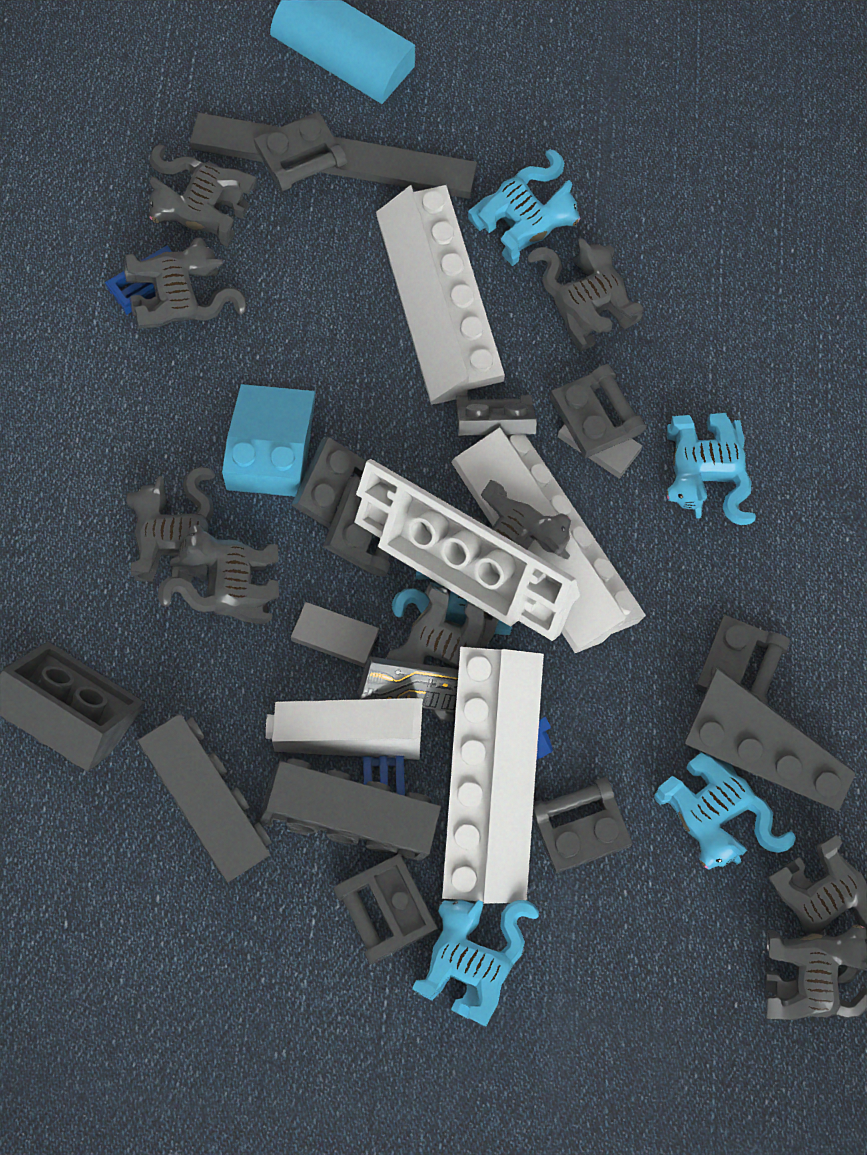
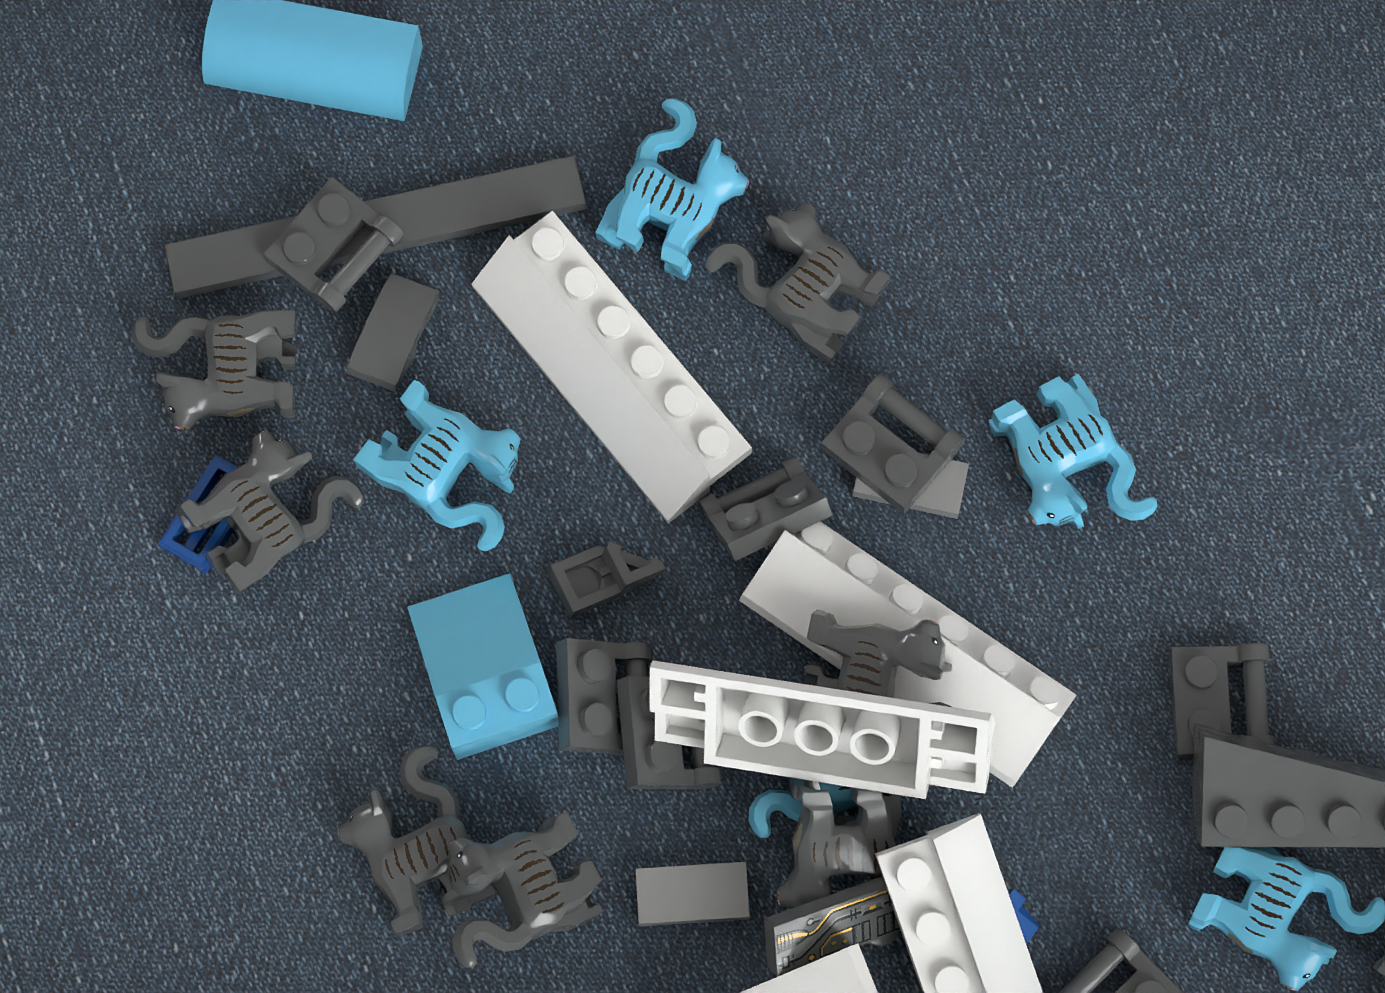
camera: 20 degrees left, 5 degrees up
none -> dark grey slope [347,273,439,392]
none -> medium azure animal [353,380,521,551]
none -> dark grey slope [547,541,666,619]

